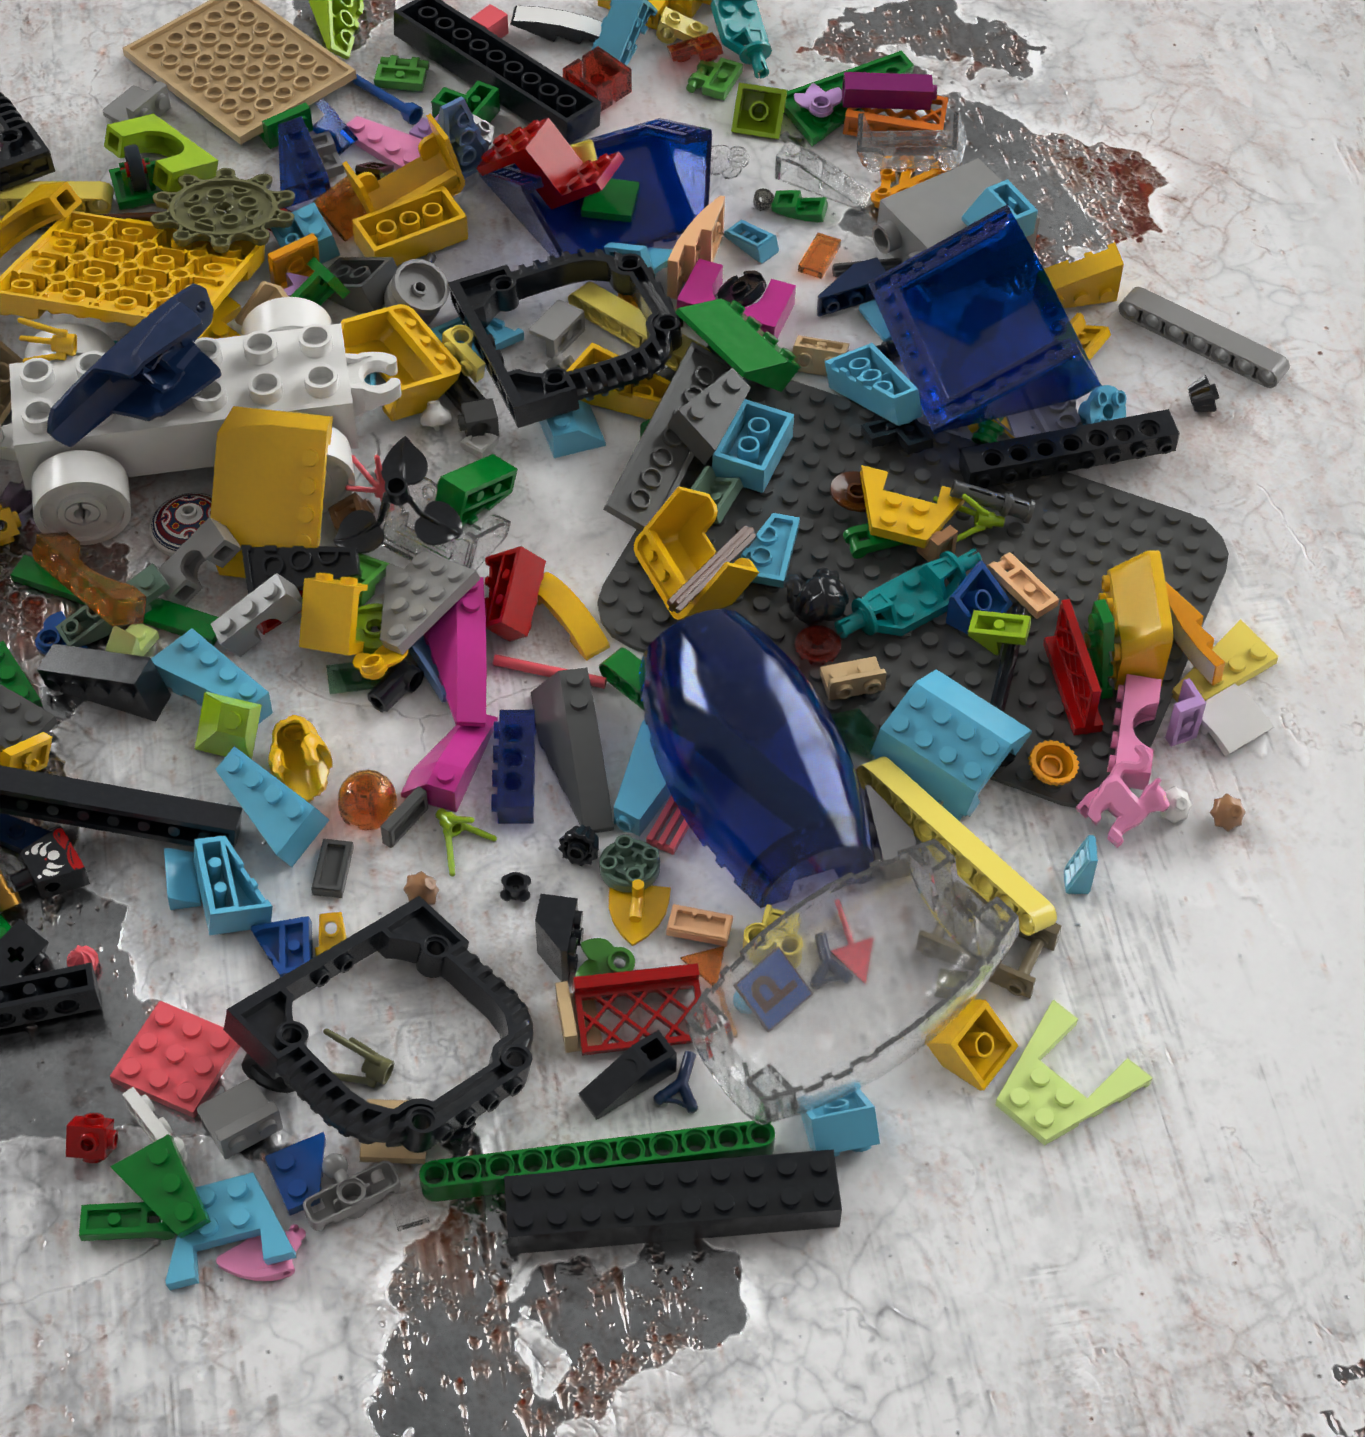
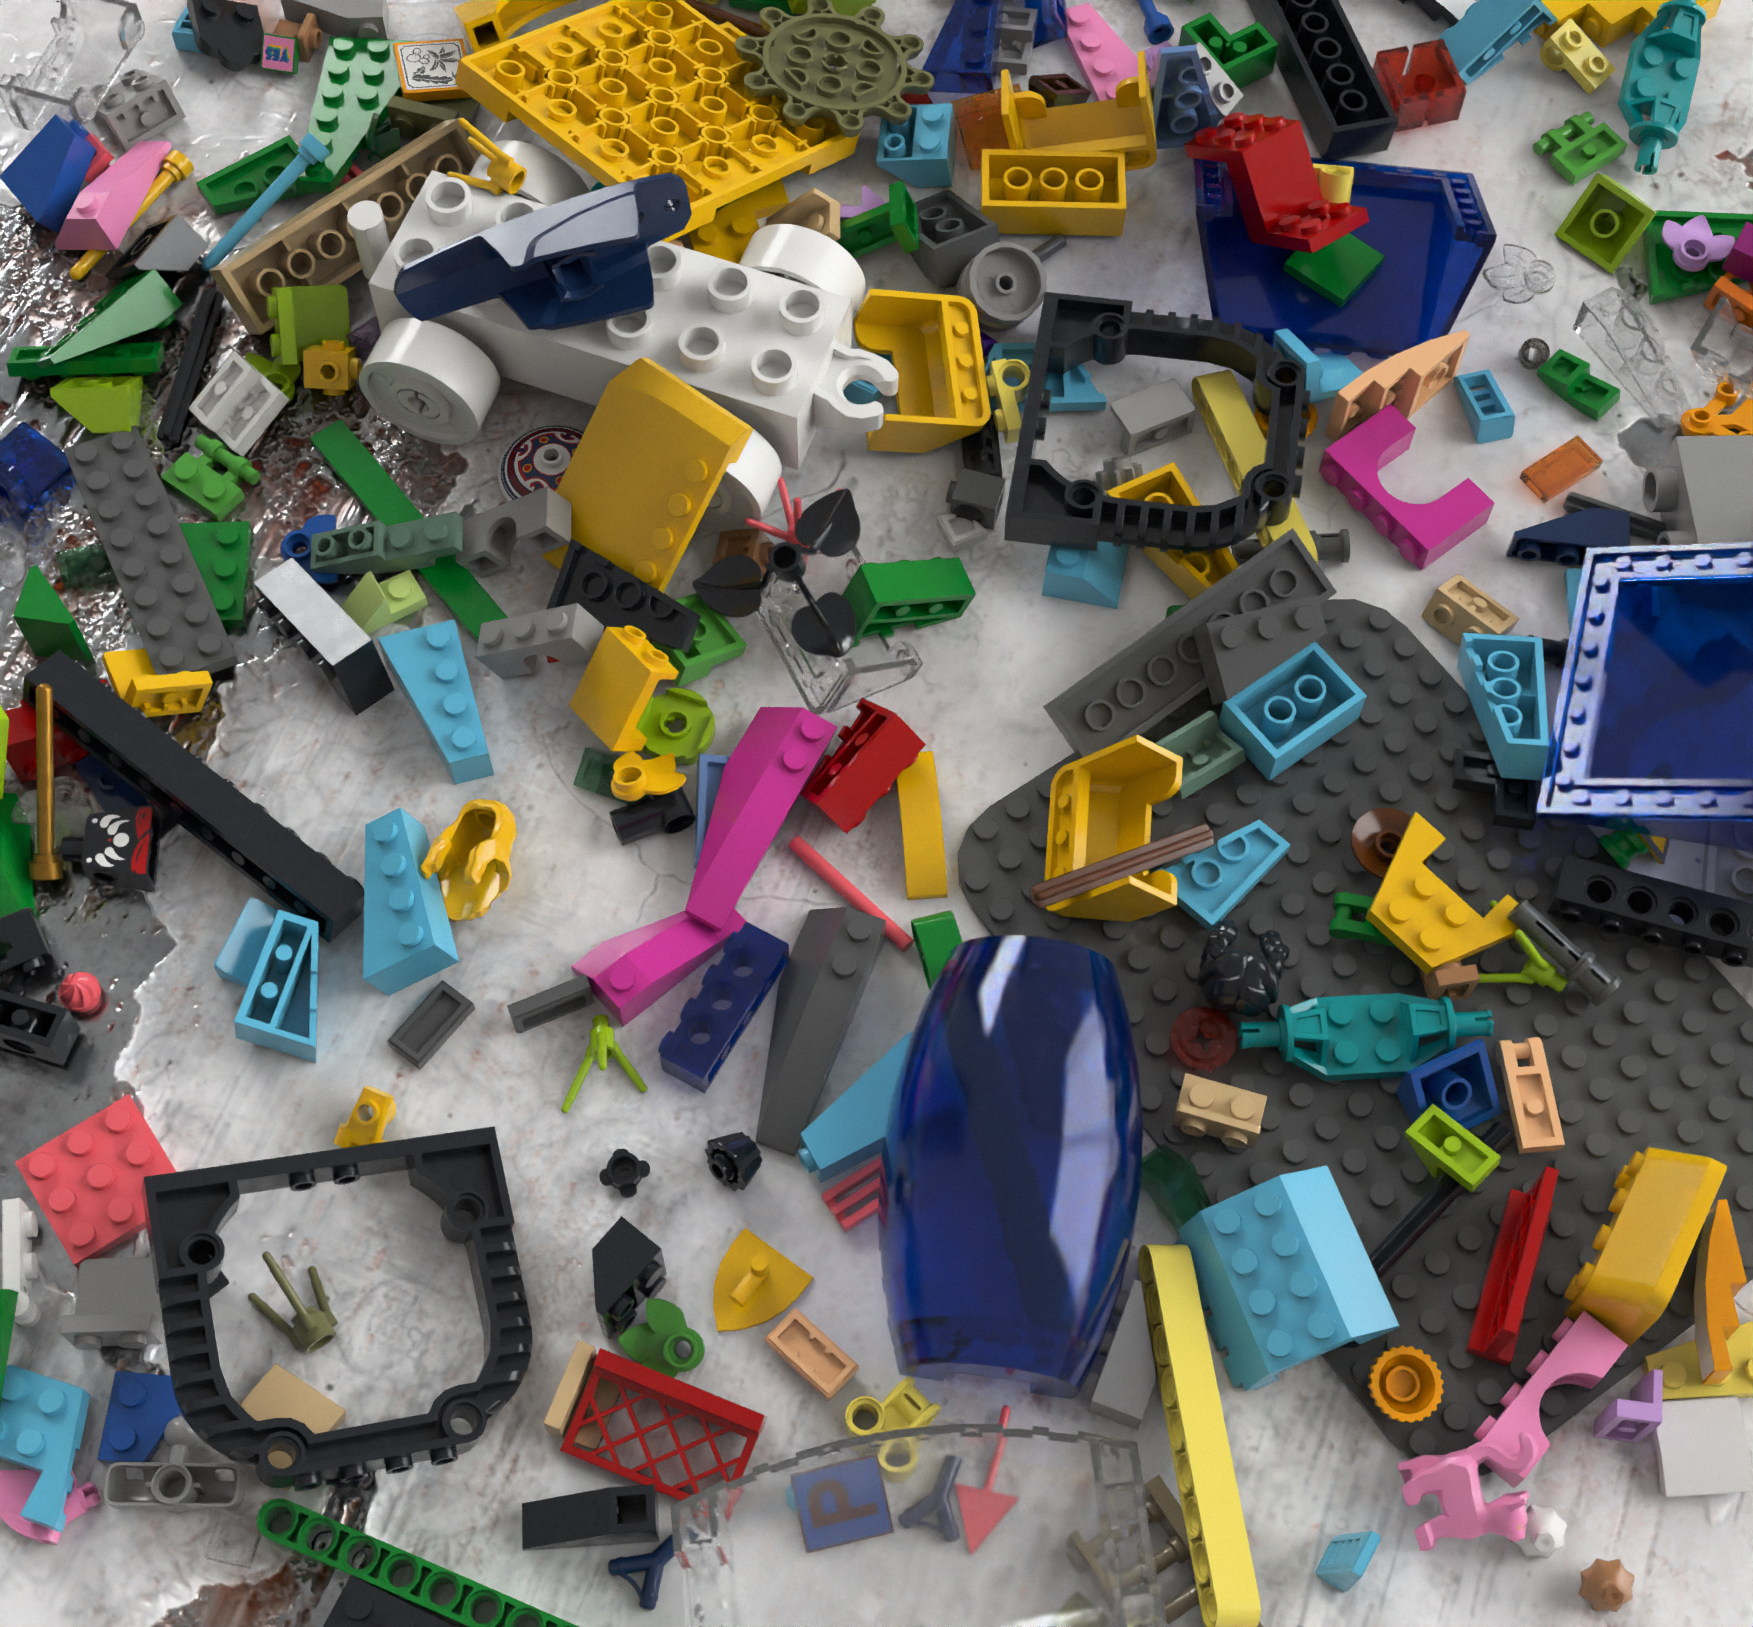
camera: 30 degrees right, 10 degrees up
clear orange arch [32,532,146,626] -> none
lime slope [194,692,262,759] -> none
blue wing [251,916,313,977] -> none
light orange tile [268,233,320,289] -> none
clear orange cylinder [337,769,398,830] -> none
light grey wing [380,551,480,655] -> none
medium nougat piece [403,871,439,905] -> none
white piece [419,400,452,431] -> none
sand green tile [599,835,660,893] -> none
clear red plate [667,32,723,62] -> none
green slope [675,299,801,392] -> none
clear orange piece [680,946,737,1038] -> none
black tile [717,270,767,307] -> none
green wing [1084,599,1115,699] -> none

